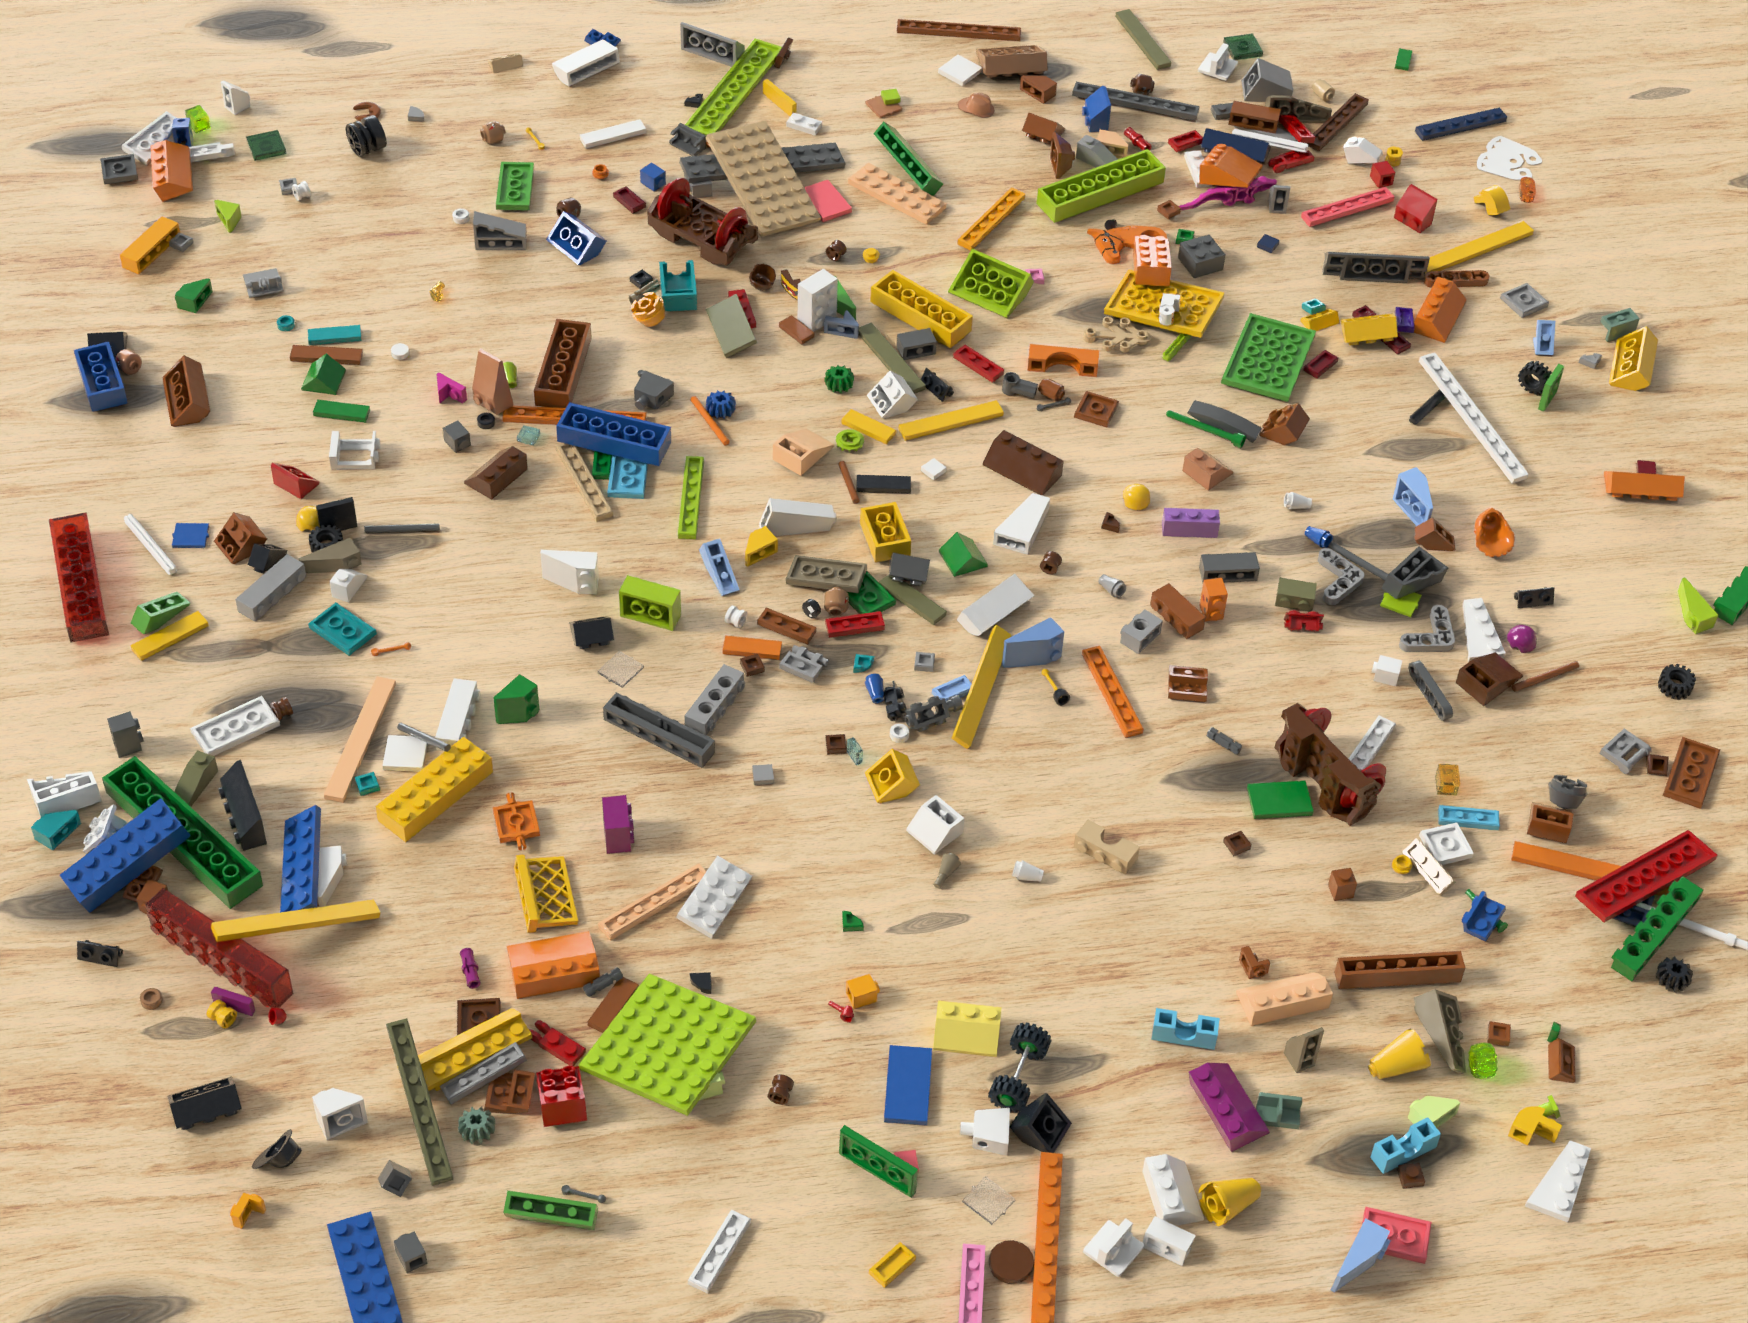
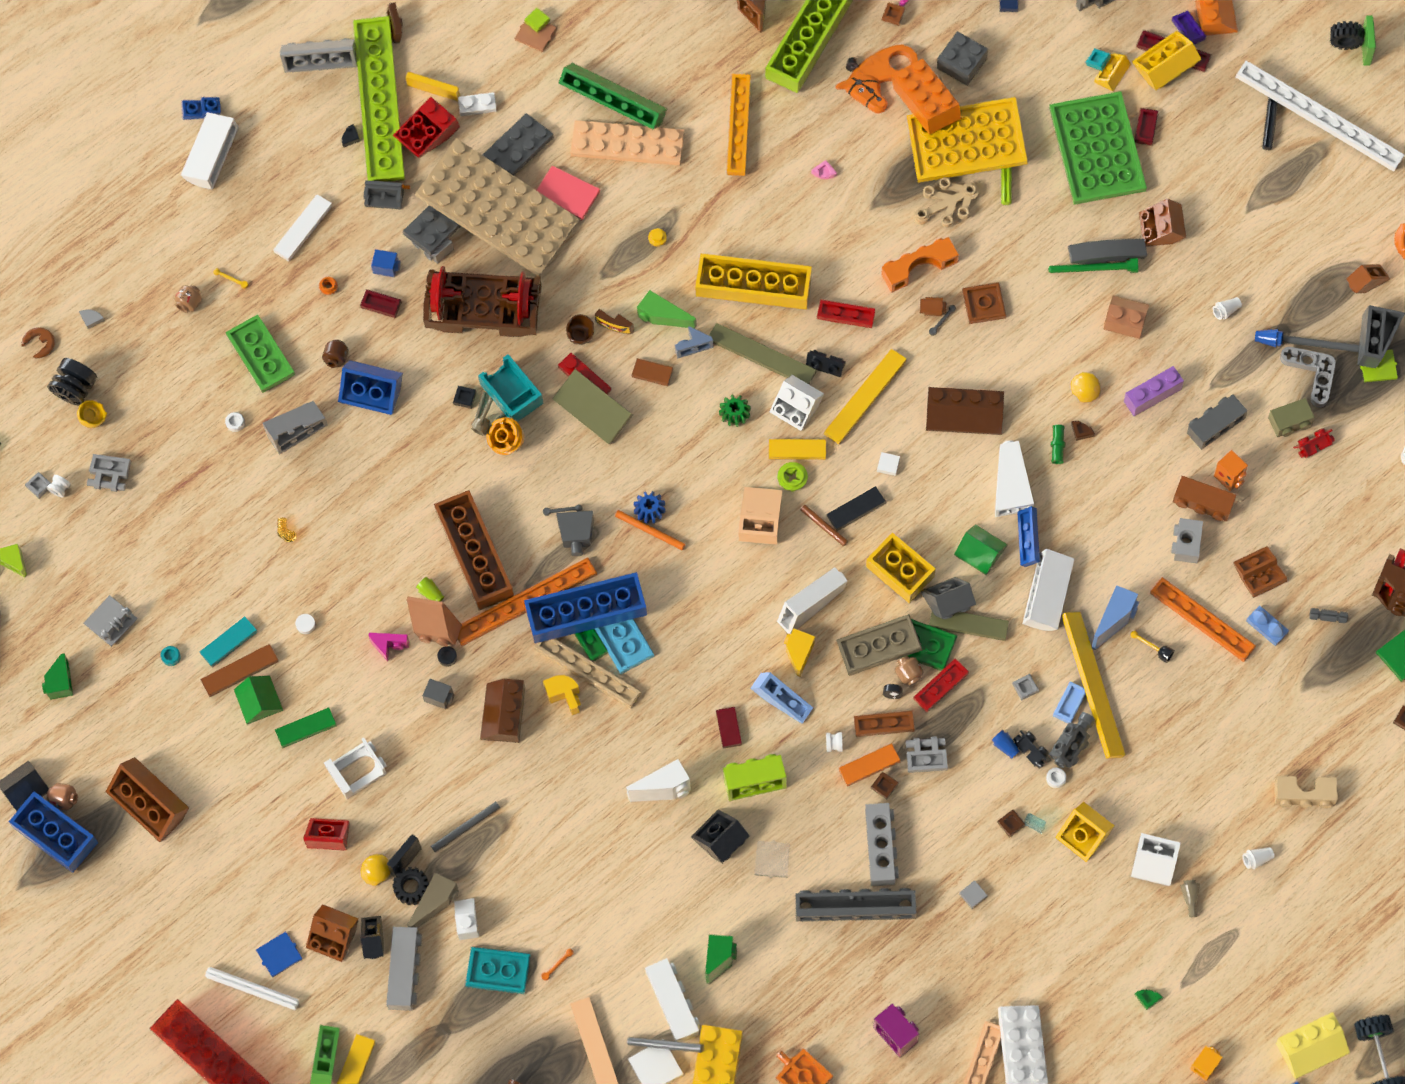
camera: 25 degrees left, 20 degrees up
tan slope [488,53,523,73] -> none
clear light blue tile [517,425,540,446] -> none
lime tile [678,456,704,540] -> none
white brick [797,269,838,332] -> none
reddish brown wheel [825,240,847,261] -> none
teal tile [853,654,875,673] -> none
dark grey brick [897,328,937,360] -> none
lime slope [948,249,1034,318] -> none
dark grey piece [1002,372,1038,398] -> none
reddish brown wheel [1040,551,1062,575] -> none
light grey cone [1098,574,1126,598] -> none
white leg [1159,293,1180,325] -> none
green tile [1175,229,1195,244] -> none
light blue slope [1393,467,1433,526] -> none
none -> yellow hair [77,400,107,428]
none -> light grey plate [87,454,131,492]
none -> red slope [393,96,460,158]
none -> yellow brick [543,675,581,715]
none -> dark red tile [716,707,742,749]
none -> blue plate [1017,506,1040,567]
none -> green pin [1050,424,1066,464]
none -> medium blue tile [1246,605,1289,646]

